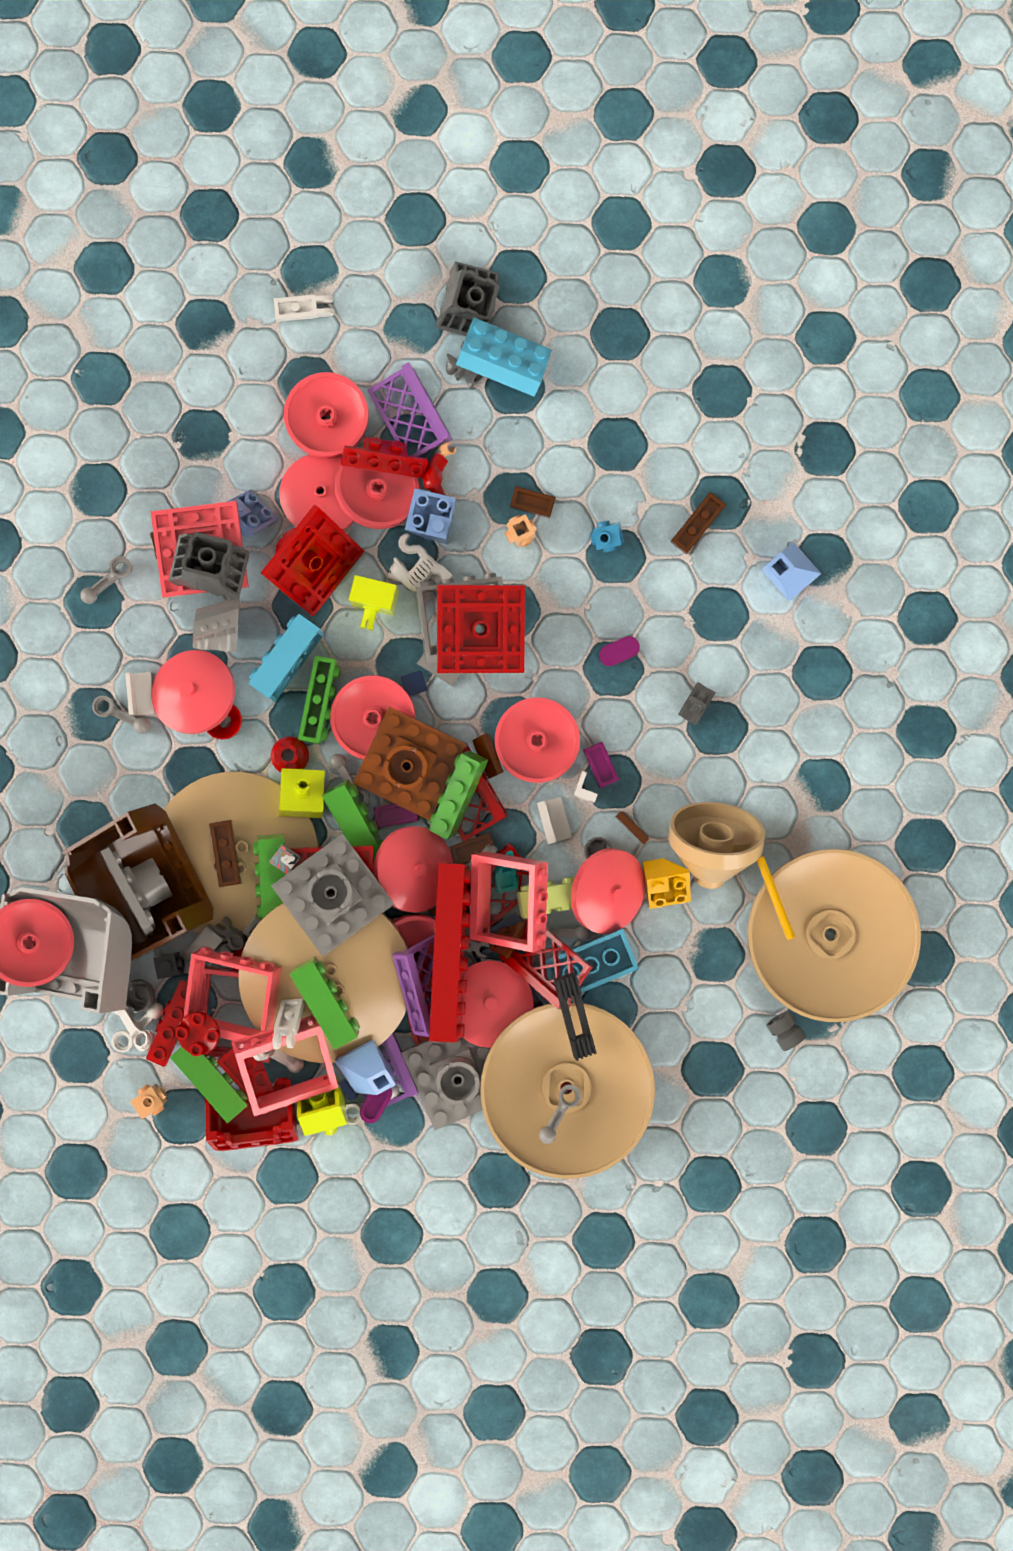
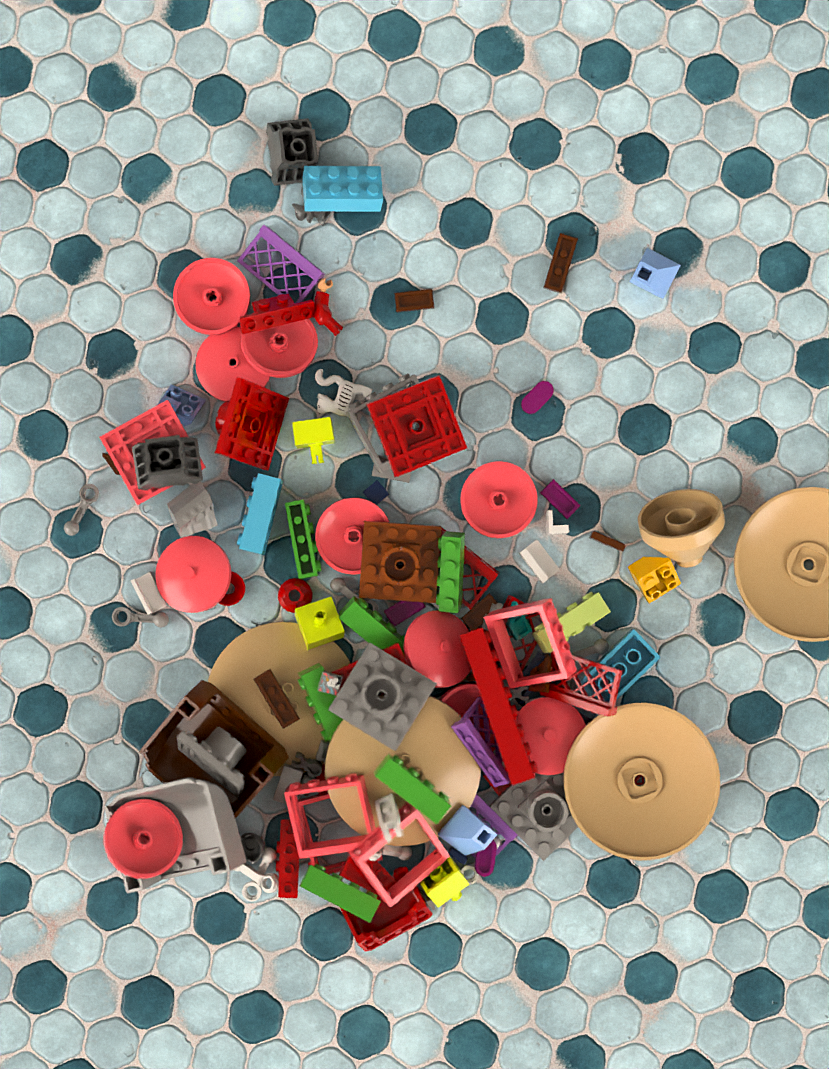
camera: 25 degrees left, 0 degrees up
light nougat brick [130,1084,168,1119] -> none
black brick [153,952,185,979] -> none
red dish [175,1012,220,1057] -> none
white hinge [274,295,335,322] -> none
light blue slope [405,488,456,544] -> none
reddish brown tile [472,733,503,779] -> none
light nougat brick [505,514,537,547] -> none
light grey piece [539,1085,581,1144] -> none
black container [553,972,597,1061] -> none
coral dish [571,848,645,934] -> none
dark grey wheel [584,837,612,859] -> none
dark azure brick [590,520,624,552] -> none
dark grey hips [678,682,716,726] -> none
yellow bar [757,856,795,940] -> none
dark grey wheel [766,1010,806,1051] -> none

